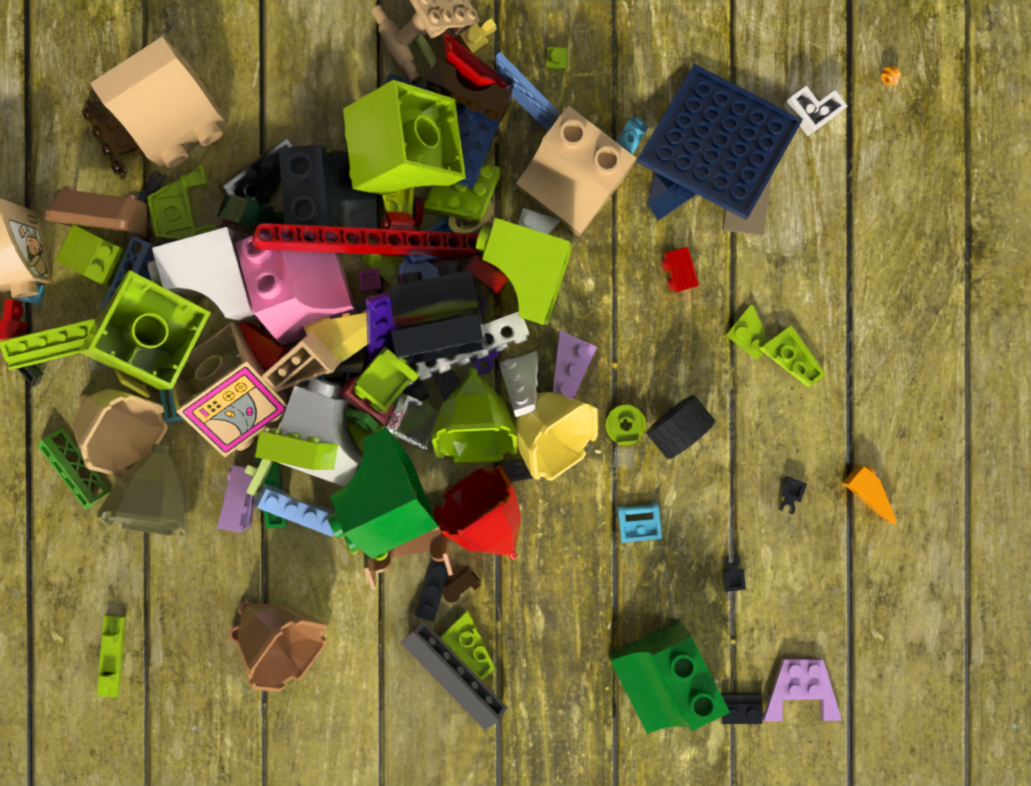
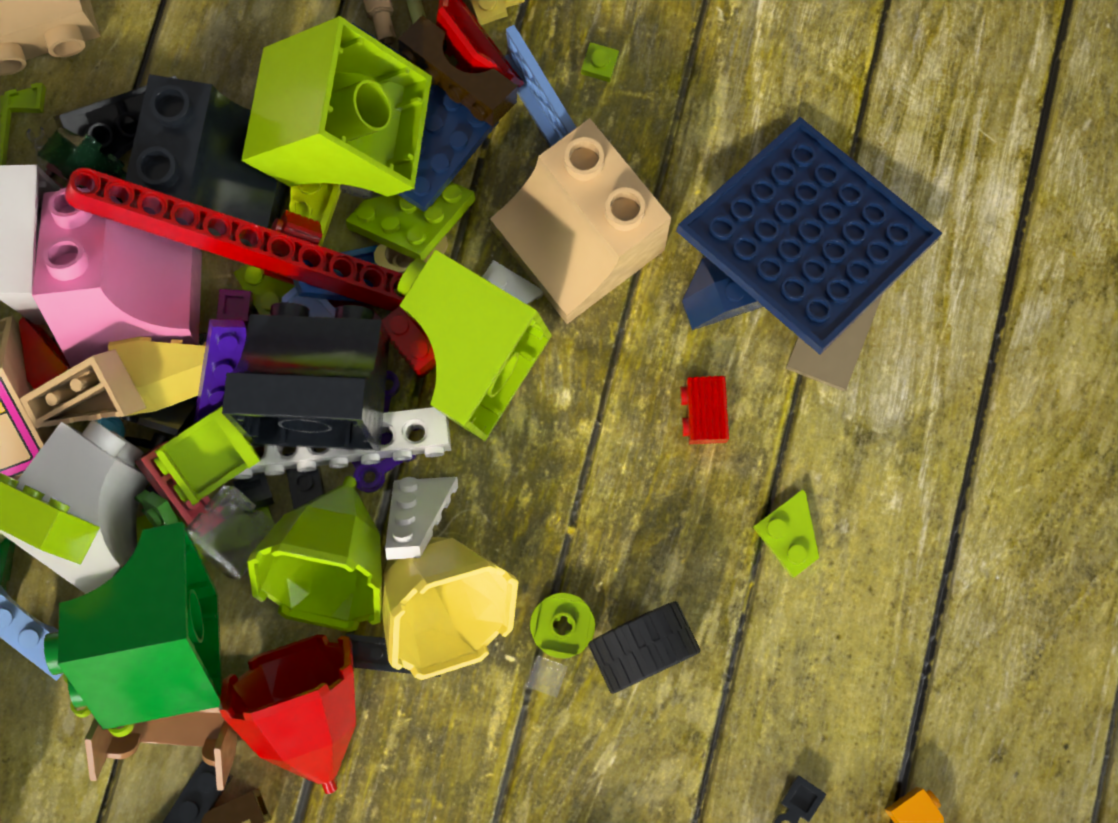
camera: 15 degrees right, 10 degrees down
dark red tile [413,197,424,226] -> none
lavender wedge [552,330,597,398] -> none
medium azure bracket [617,117,649,155] -> none
medium azure plate [617,502,662,543] -> none
lime wing [759,325,826,387] -> none
white brick [784,85,847,136] -> none
light orange plate [881,65,901,85] -> none

